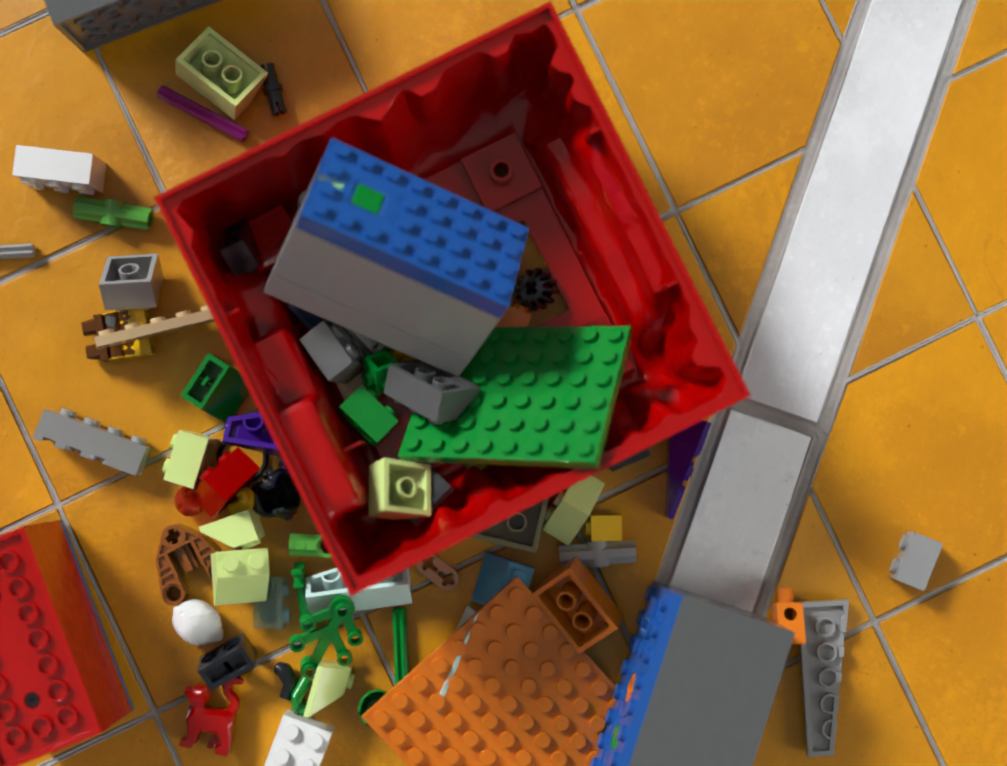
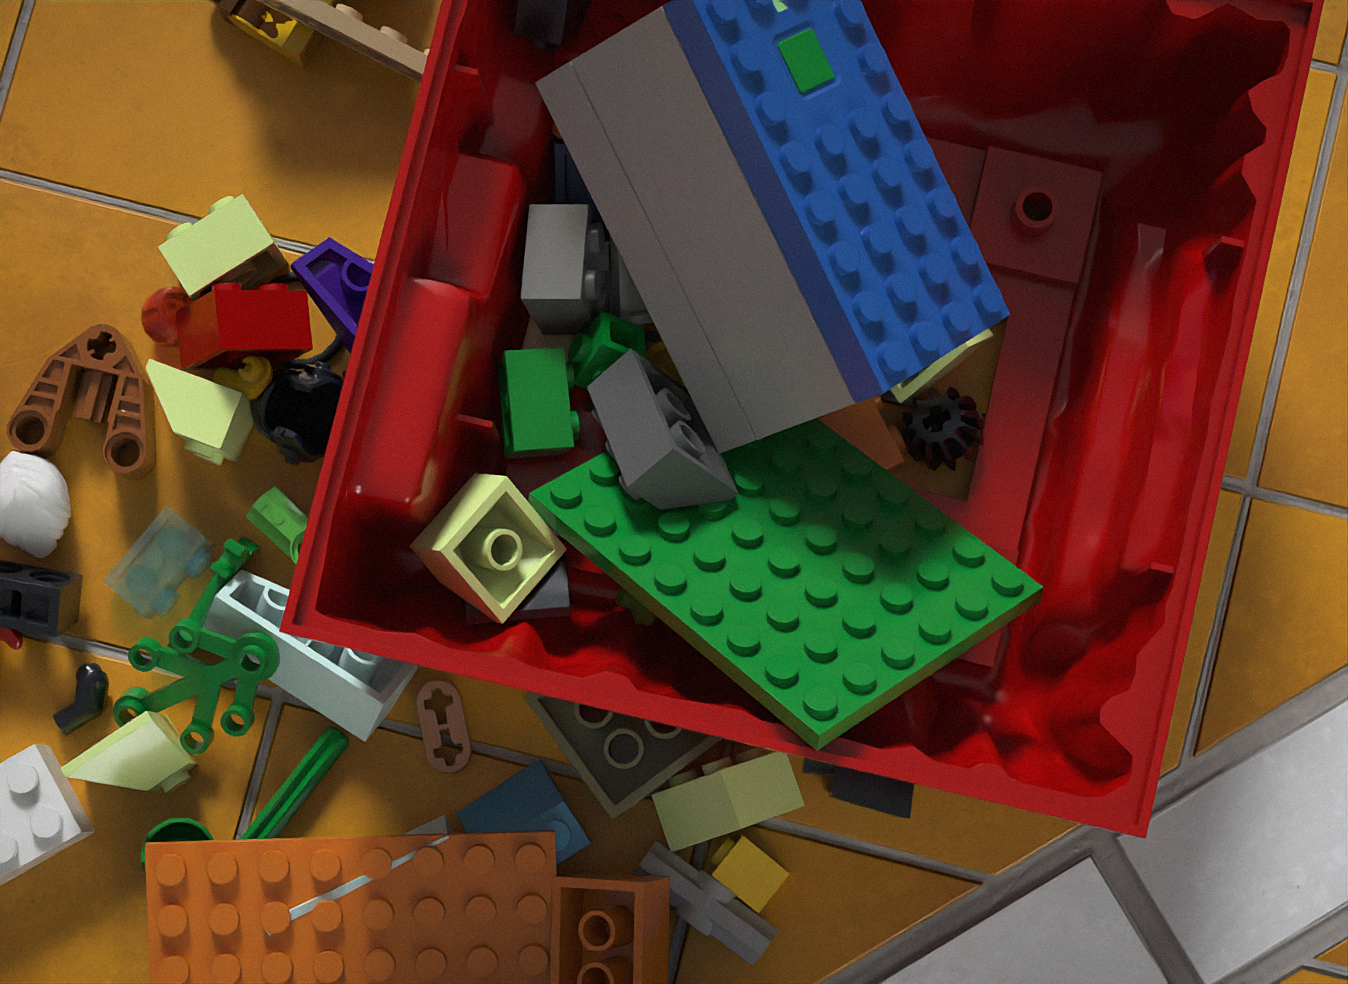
camera: 45 degrees right, 5 degrees down
light grey wedge [32,407,153,476] -> none
green slope [180,353,249,423] -> none
yellowish green slope [211,548,270,606] -> none
green arm [291,676,313,716] -> none
dark purple wedge [665,420,711,520] -> none

